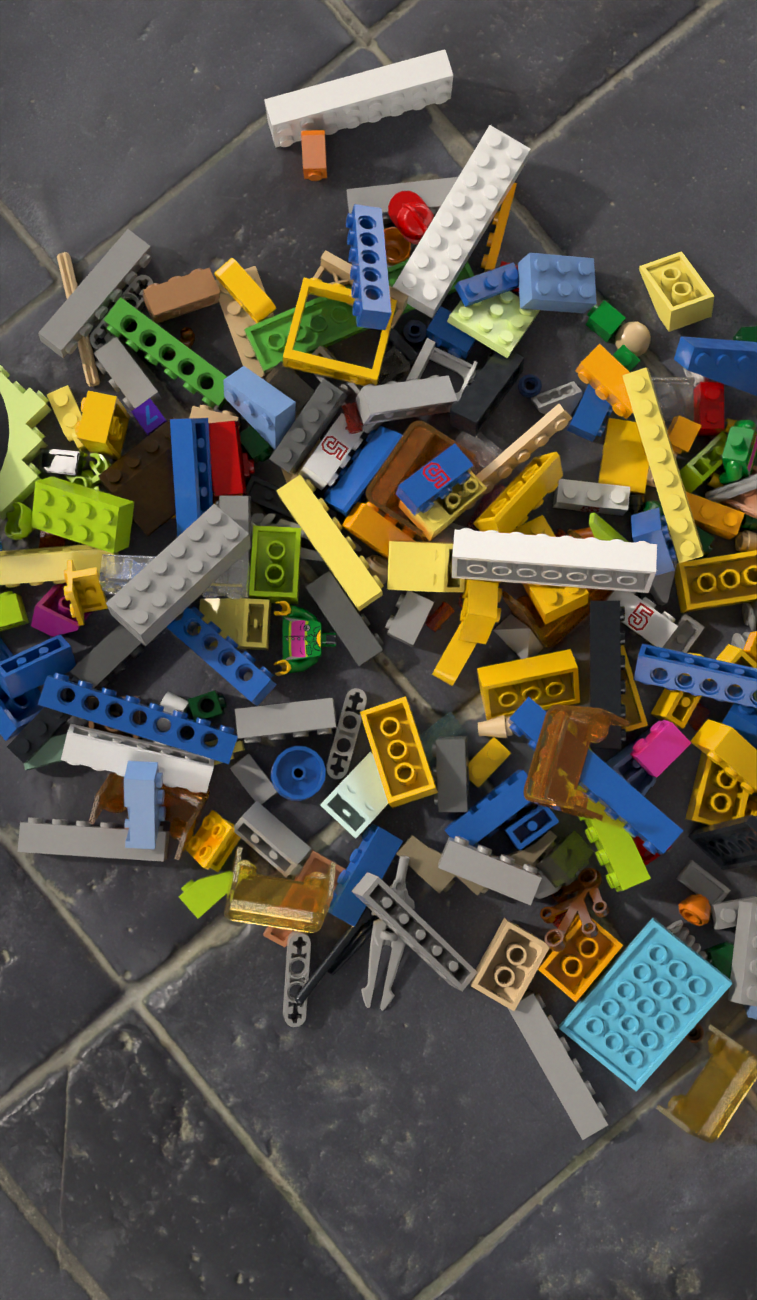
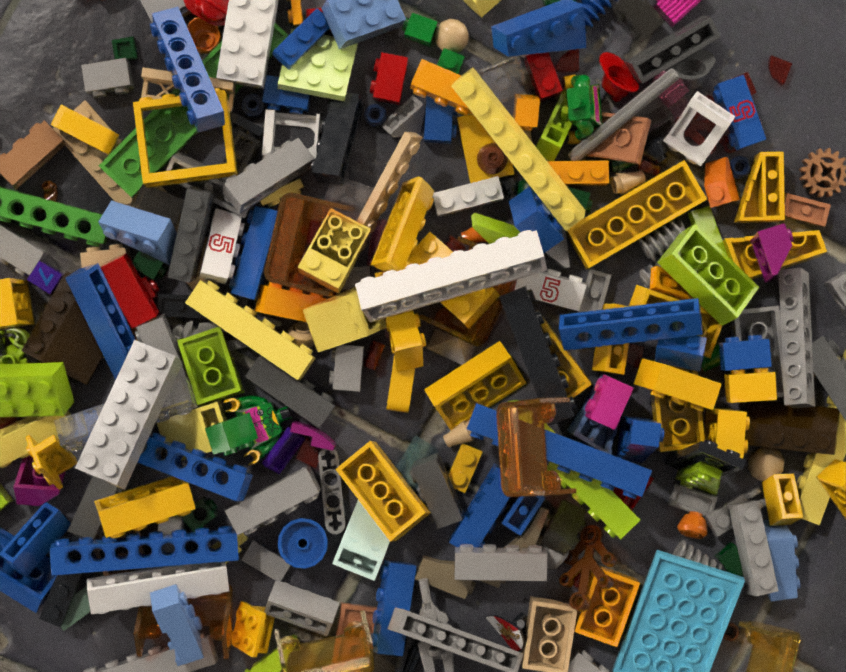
camera: 20 degrees left, 5 degrees up
clear red pin [342,402,364,434] -> none
blue brick [396,443,474,516] -> none
none -> light grey brick [81,58,134,98]
none -> yellow brick [94,476,196,538]
none -> dark green tile [111,36,139,61]
none -> green brick [205,413,258,456]
none -> light yellow plate [260,178,304,208]
none -> dark purple tile [262,427,306,474]
none -> magenta slope [290,420,337,451]
none -> clear red tile [296,438,318,468]
none -> red brick [369,52,408,105]
none -> copper cone [477,143,508,174]
none -> shield [486,612,527,651]
none -> clear red tile [556,49,579,72]
none -> blue wedge [616,415,664,463]
none -> lime wing [675,462,722,496]

